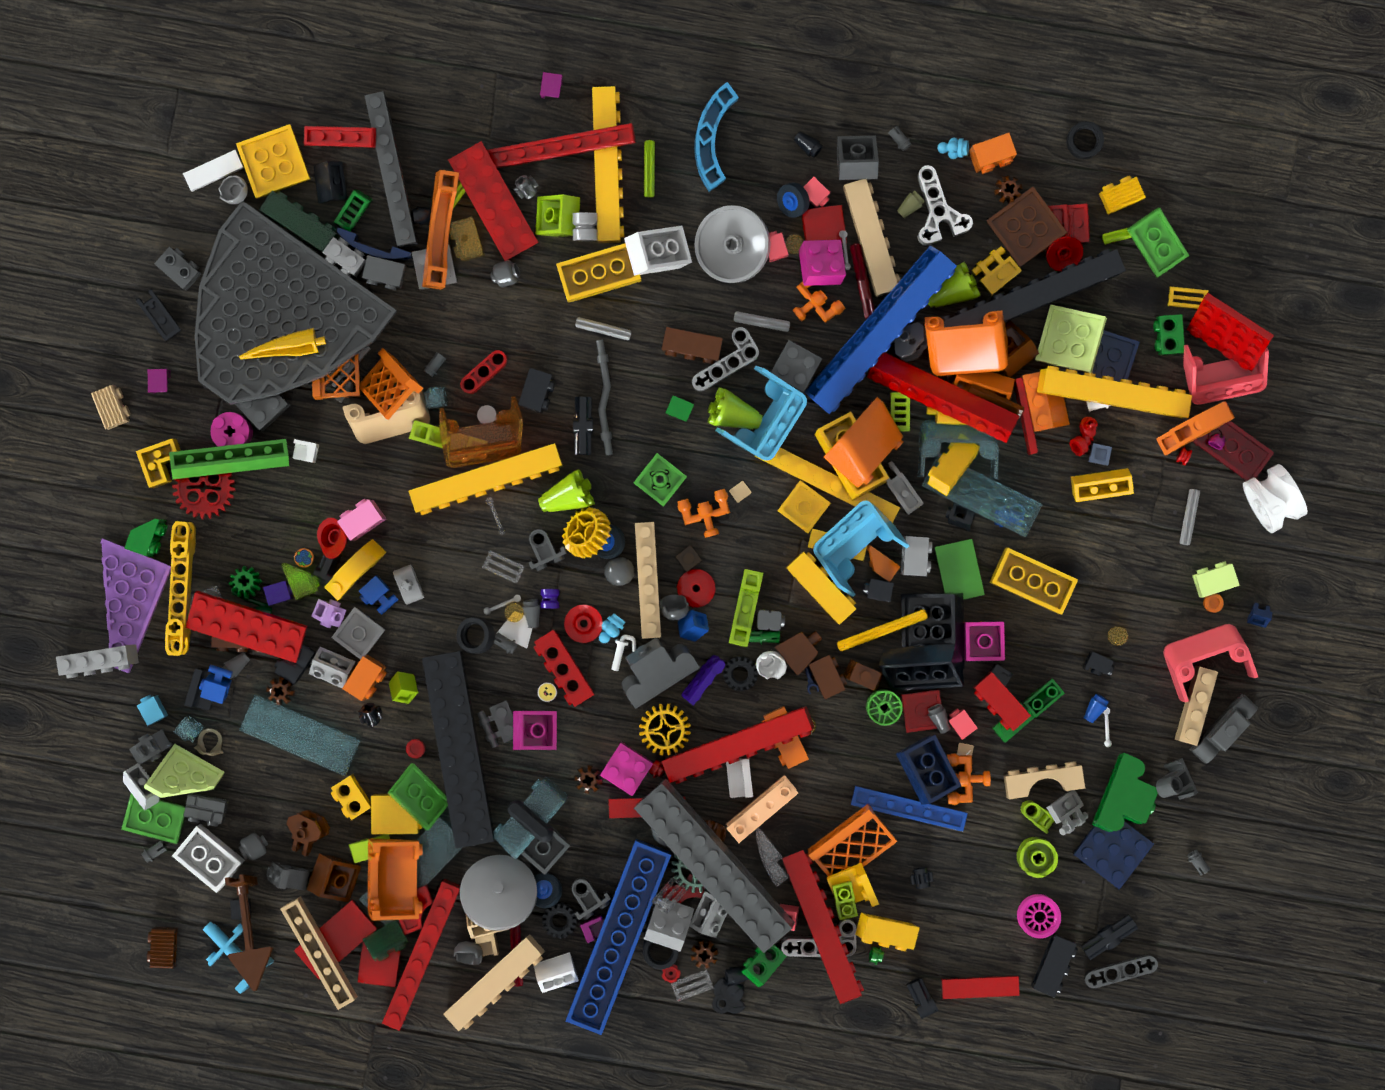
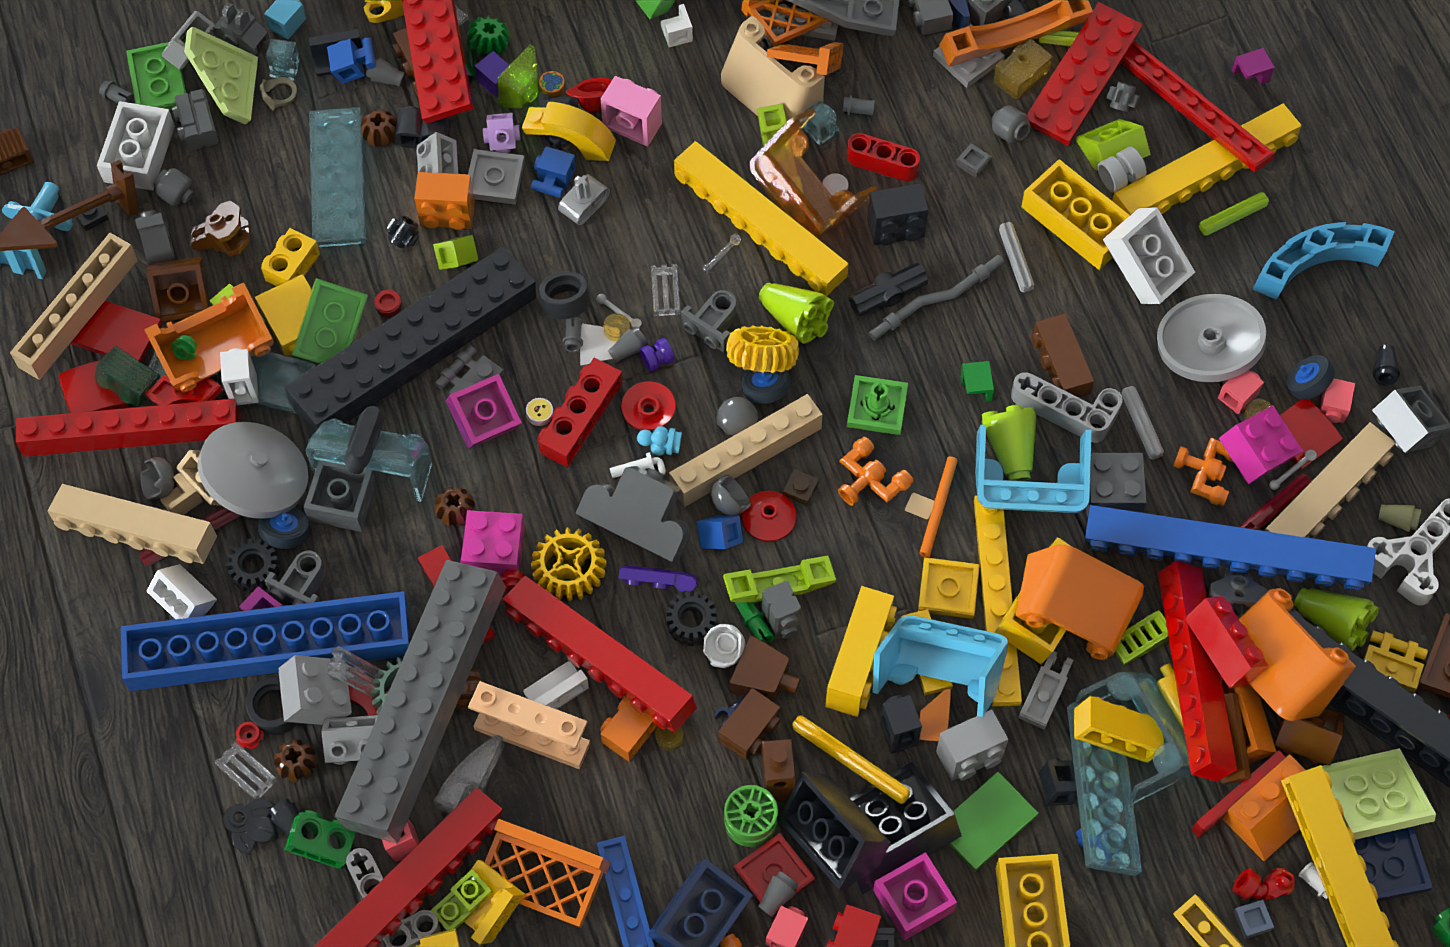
camera: 60 degrees right, 25 degrees down
none -> green plate [171,335,197,360]
none -> white brick [220,348,259,405]
none -> orange piece [919,457,958,557]
none -> dark grey tile [955,143,992,178]
none -> brick [1185,596,1269,688]

